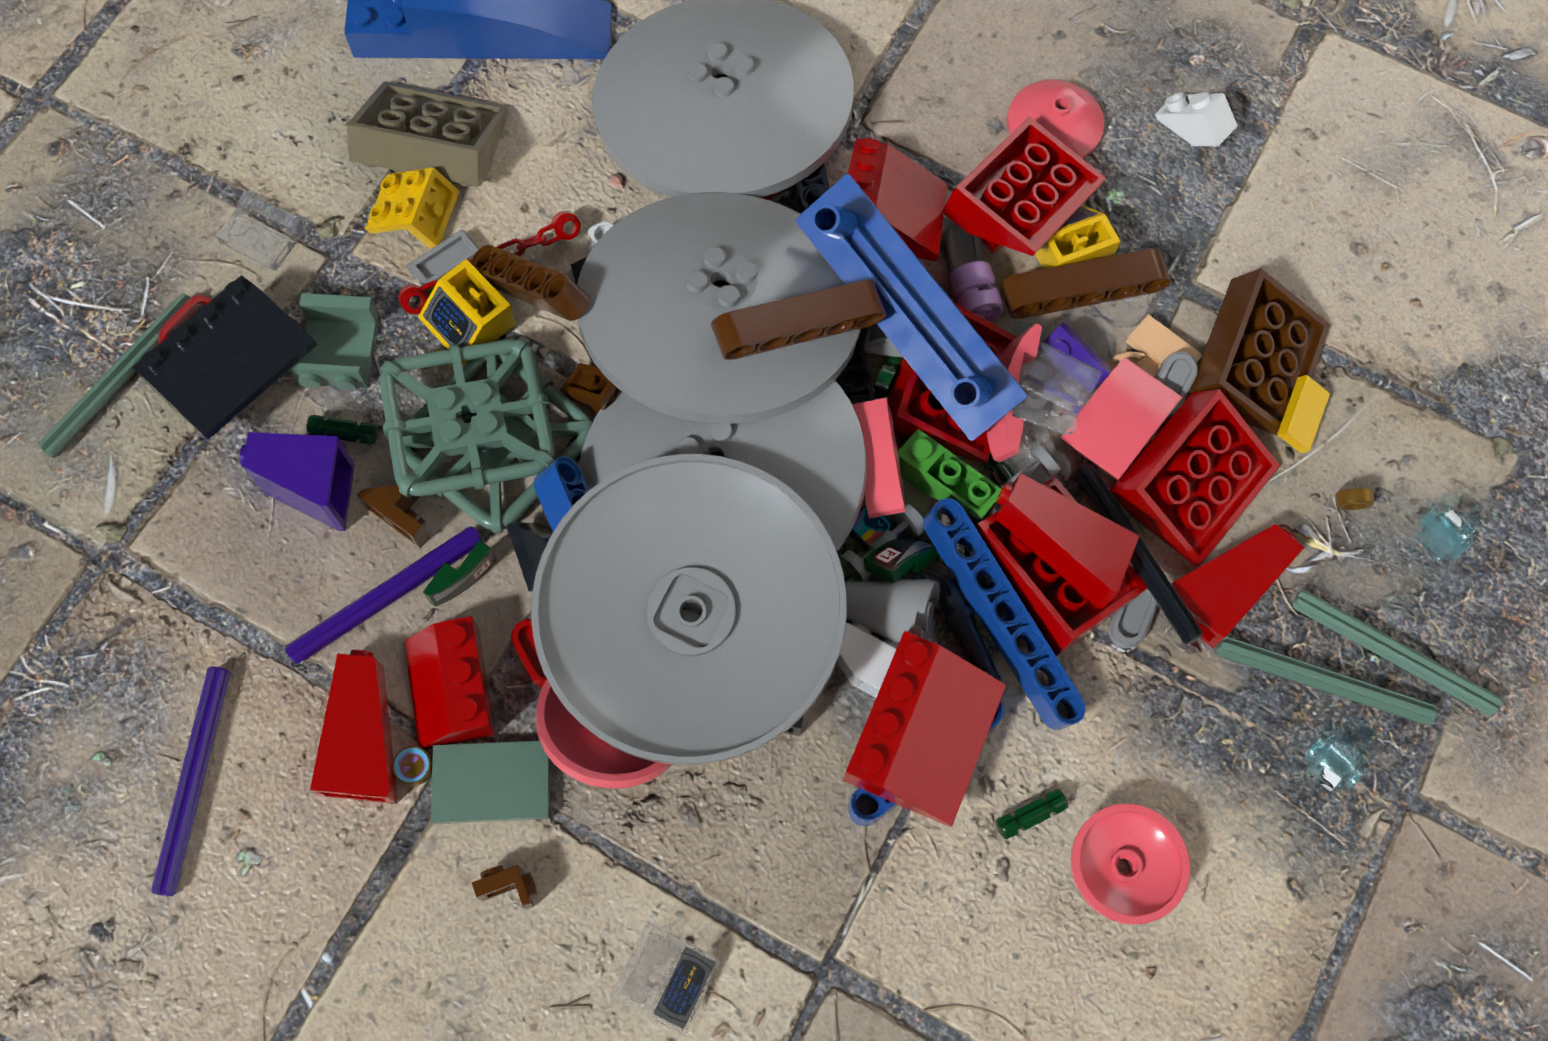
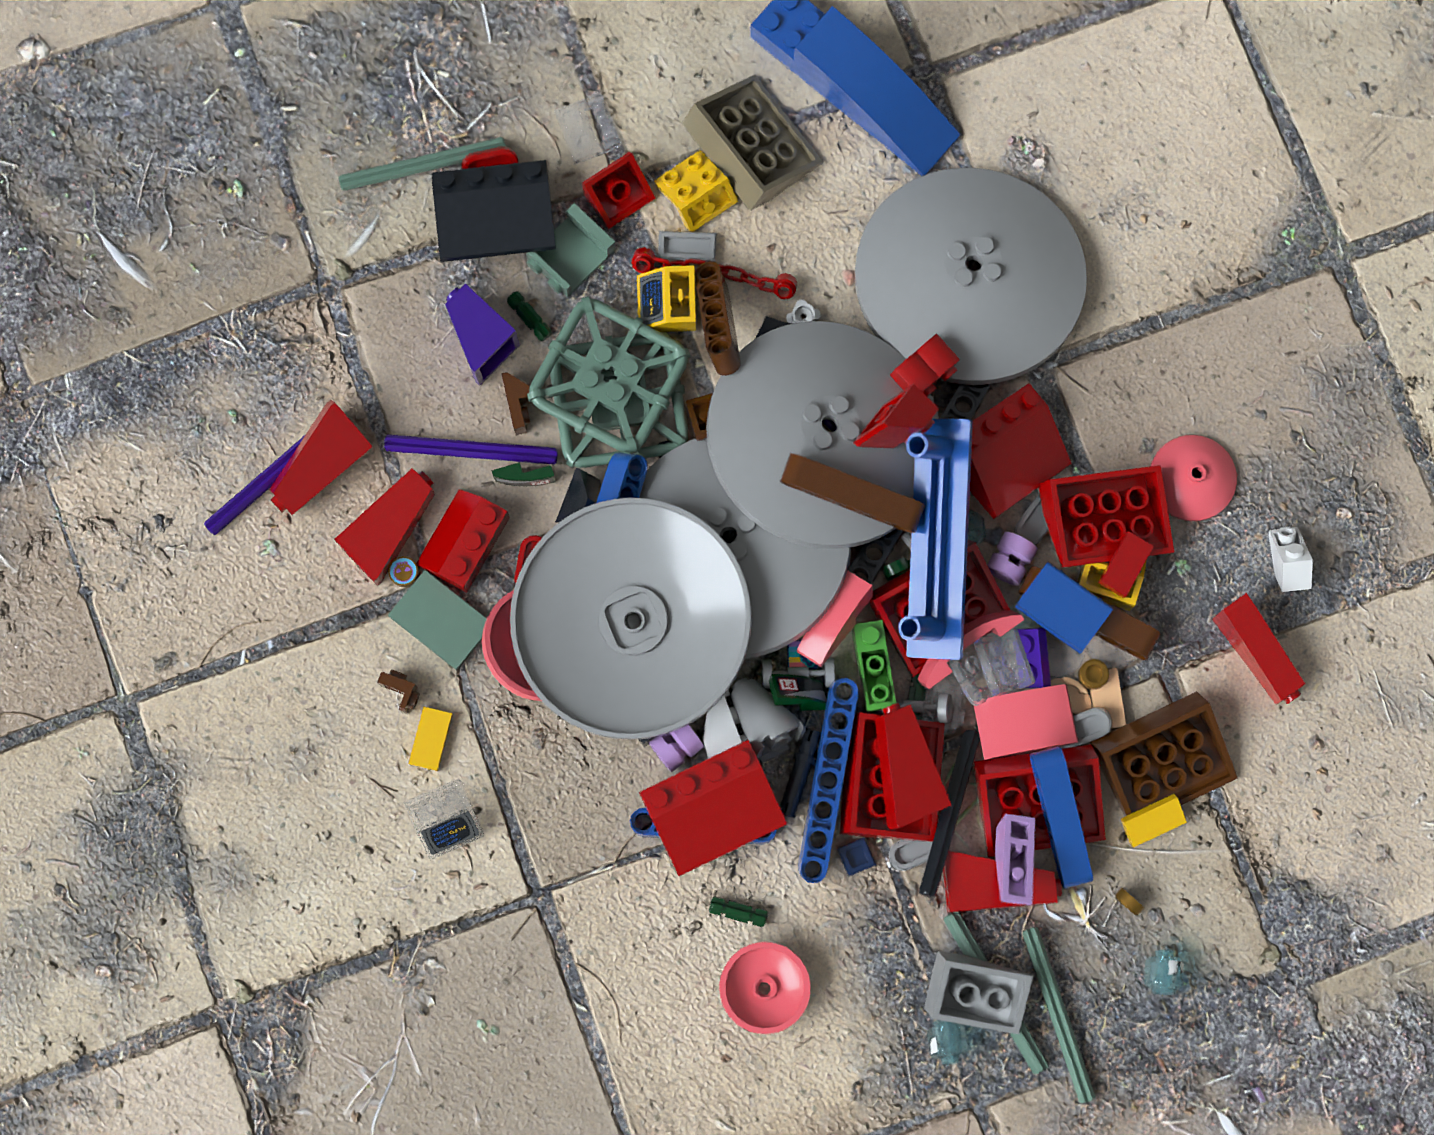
camera: 45 degrees right, 10 degrees up
none -> red slope [269,400,373,515]
none -> yellow tile [408,706,453,772]
none -> red slope [582,152,656,229]
none -> lavender wheel [648,725,704,773]
none -> dark blue tile [837,837,876,877]
none -> red slope [853,384,939,449]
none -> red brick [890,333,960,397]
none -> light grey slope [924,950,1033,1034]
none -> lavender slope [995,814,1035,906]
none -> blue piece [1015,562,1114,654]
none -> blue beam [1030,746,1093,889]
none -> pearl gold tile [1078,659,1109,690]
none -> red tile [1098,531,1154,598]
none -> red slope [1212,593,1305,704]

